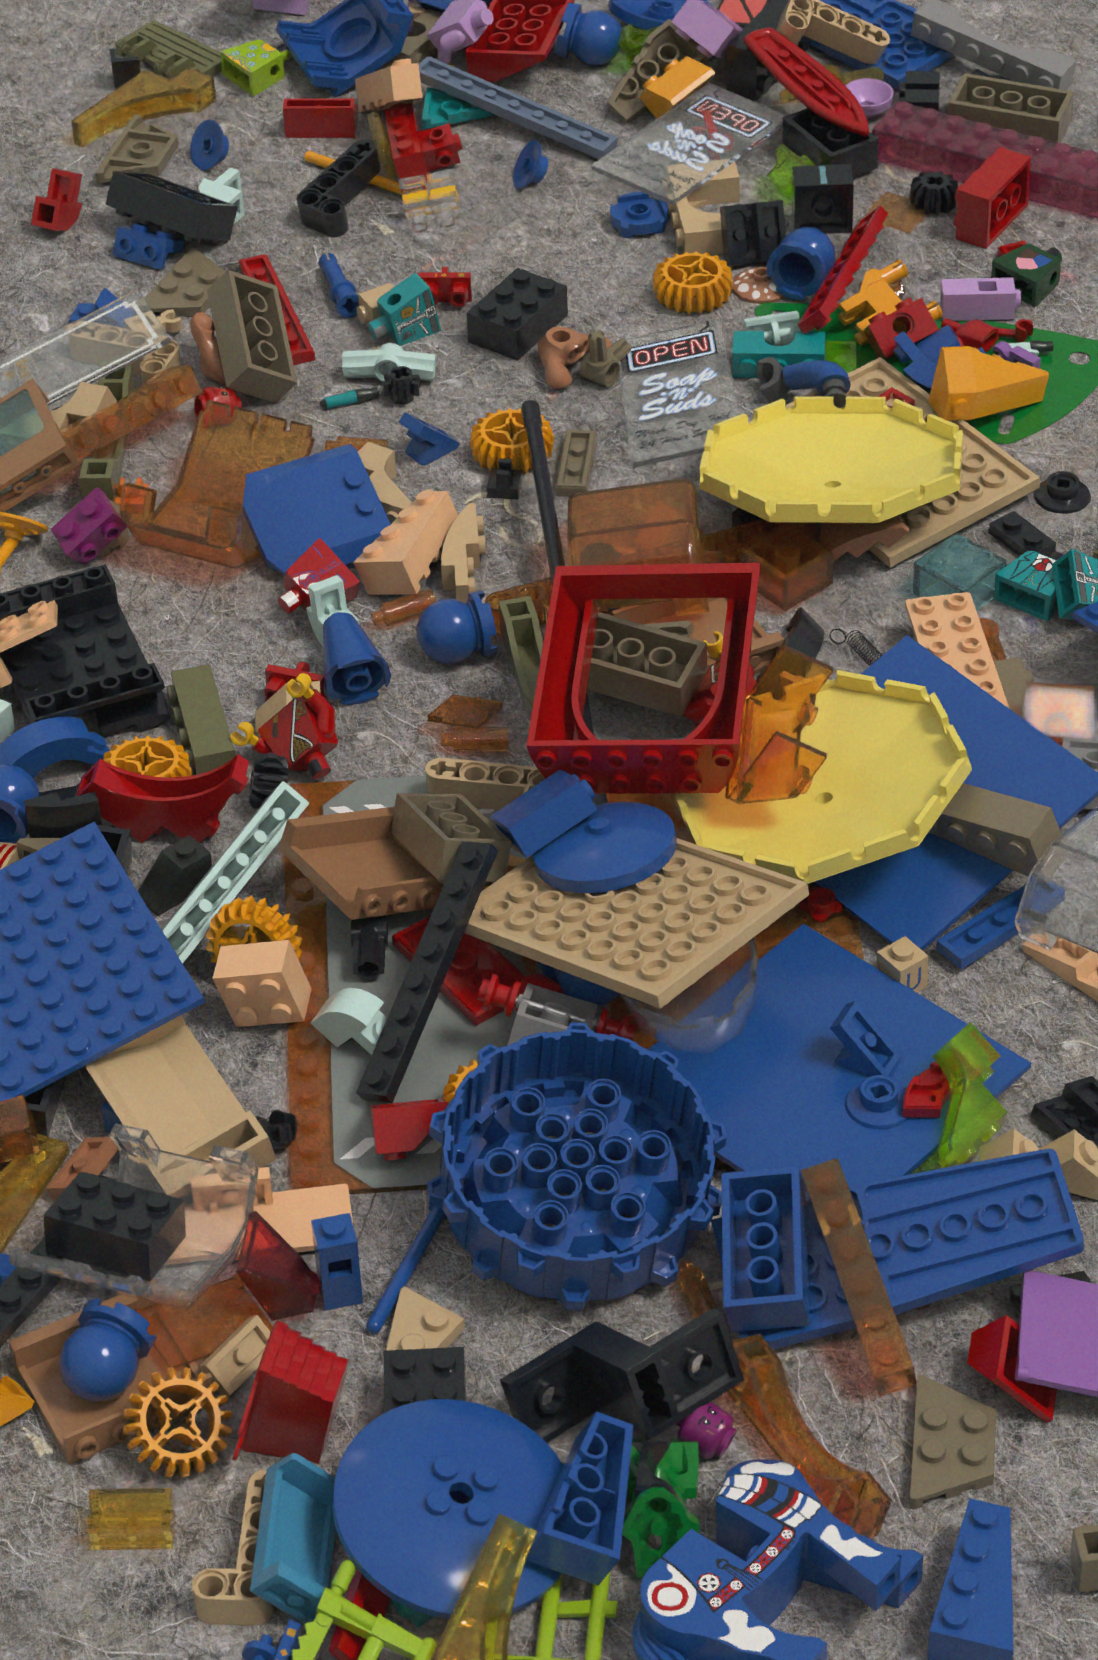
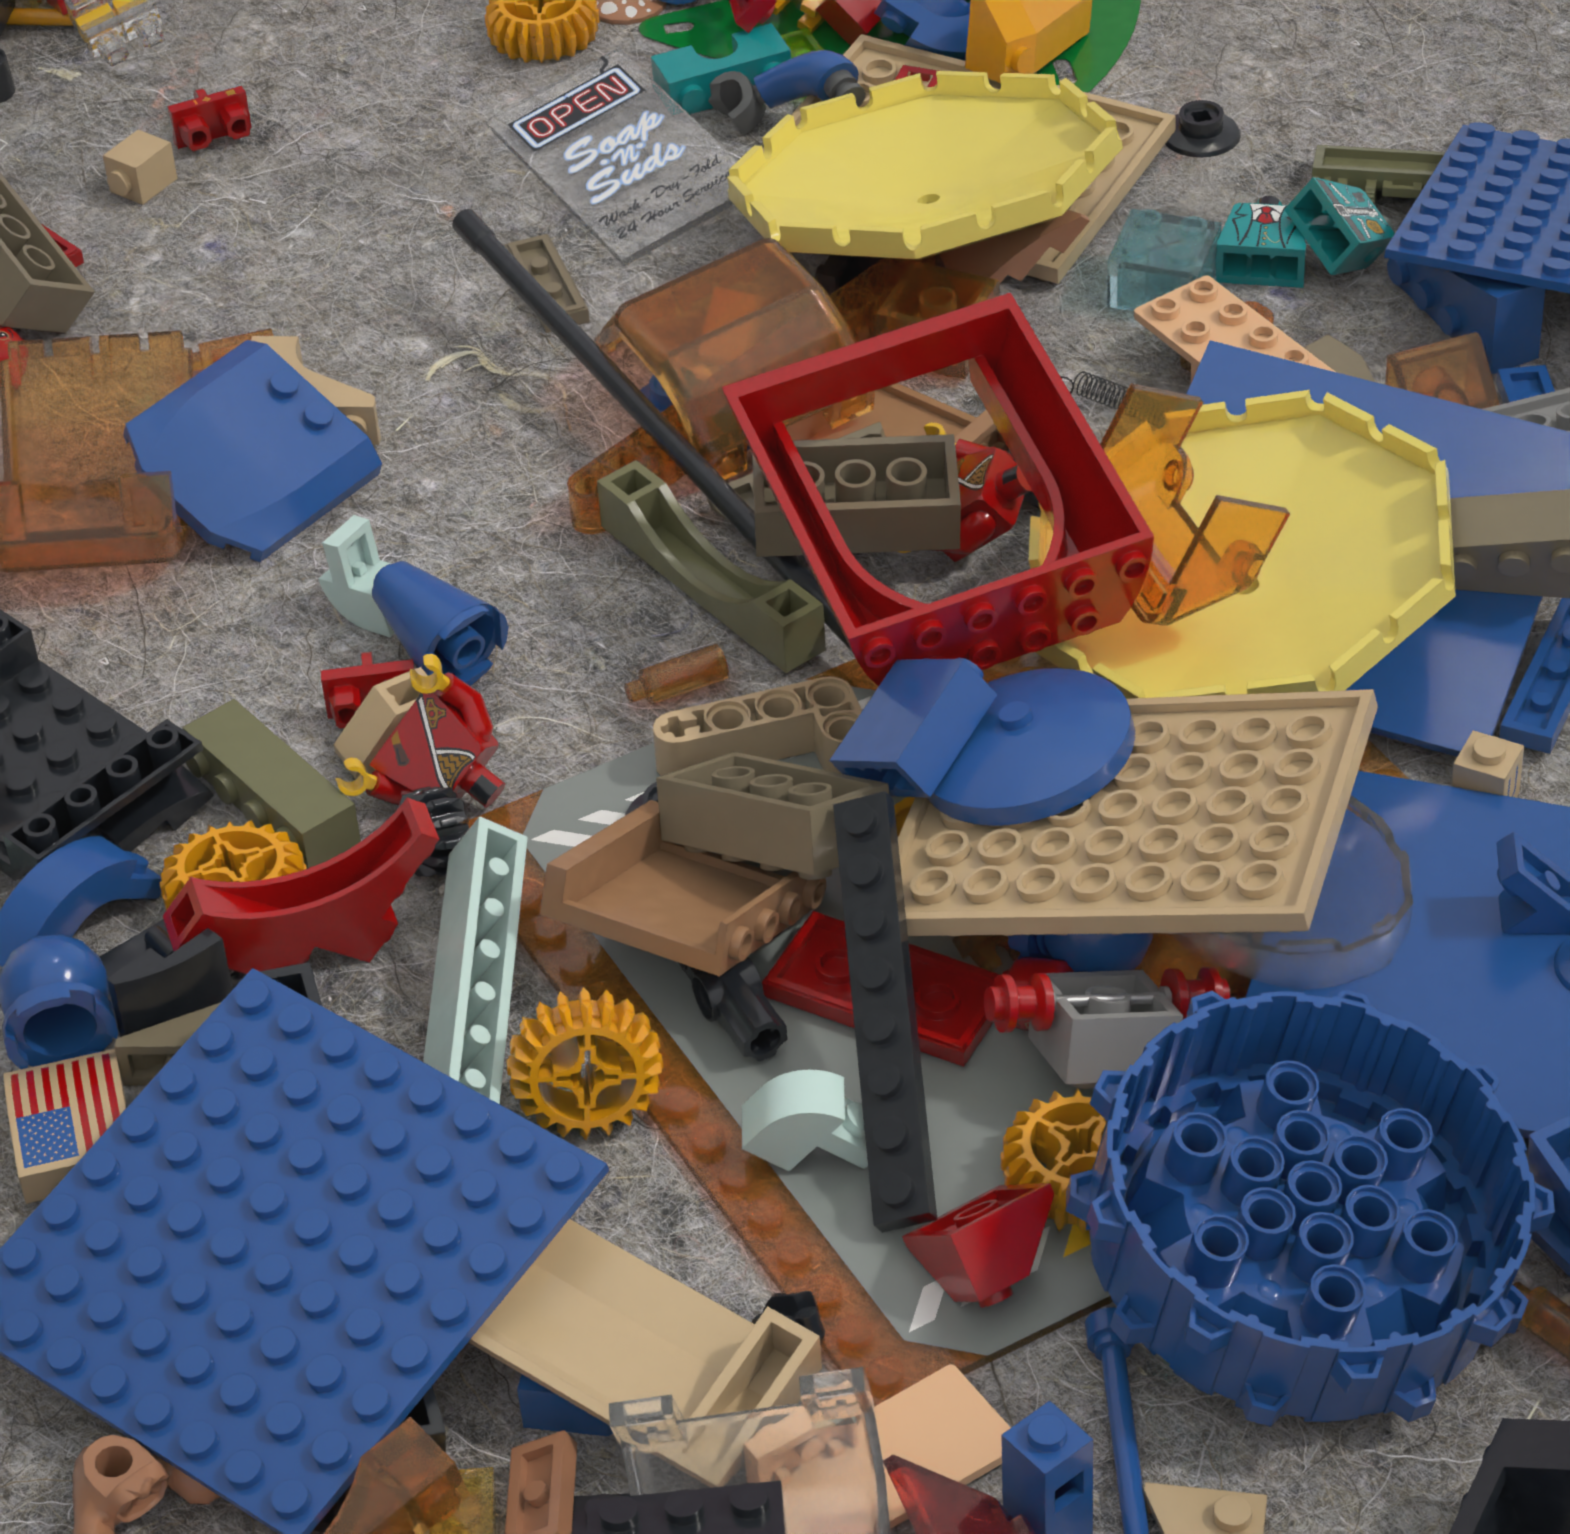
camera: 25 degrees left, 0 degrees up
pearl dark grey slope [138,835,212,916] -> none
light nougat brick [212,940,312,1027] -> none
red torso [278,538,360,614] -> none
blue pin [318,253,359,318] -> none
piece [320,387,379,409] -> none
light aqua piece [342,343,437,382] -> none
light nougat wedge [353,489,458,595] -> none
teal torso [367,273,442,346] -> none
clear orange cylinder [371,589,436,627] -> none
black gear [383,366,420,405] -> none
blue slope [399,412,460,466] -> none
blue tile [416,590,498,664] -> none
clear orange piece [427,695,503,729] -> none
tan slope [441,503,486,604] -> none
black brick [466,268,568,361] -> none
light orange gear [470,407,554,474] -> none
black tile [487,458,523,500] -> none
nougat head [537,326,613,389] -> none
dark tan axle [580,330,631,387] -> none
light aqua hips [744,311,800,346] -> none
black plate [989,511,1056,557] -> none

